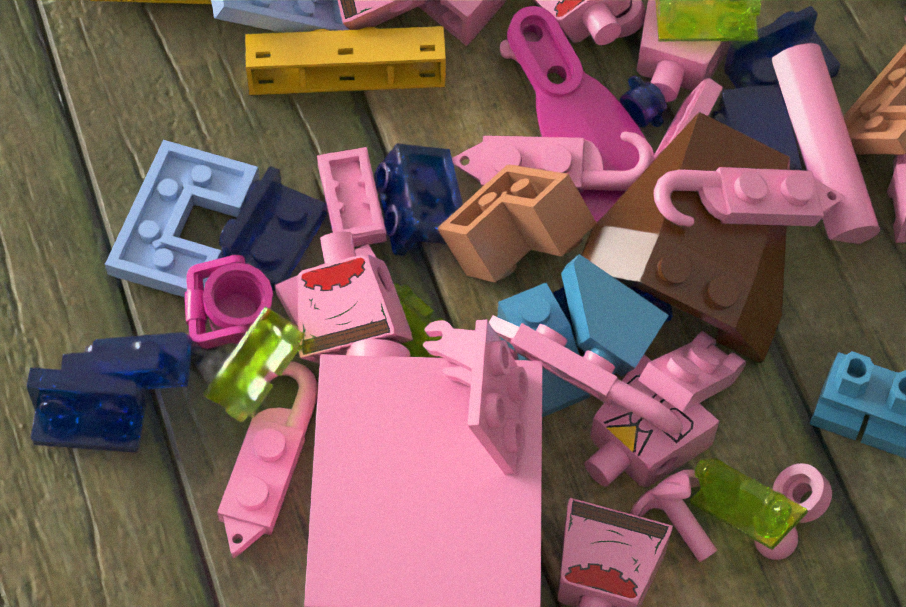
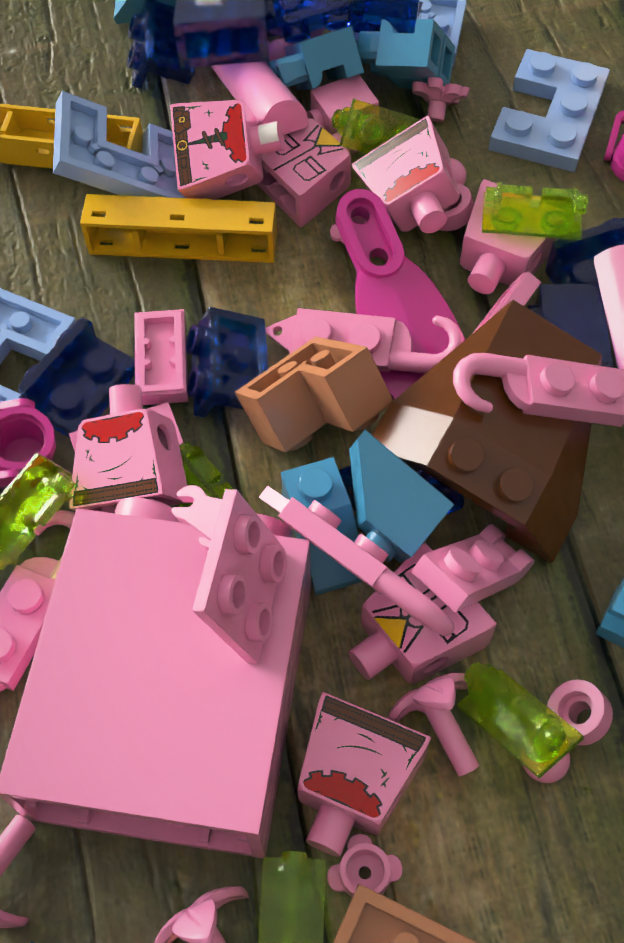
camera: 10 degrees right, 0 degrees up
clear blue plate [619,75,667,128] -> none

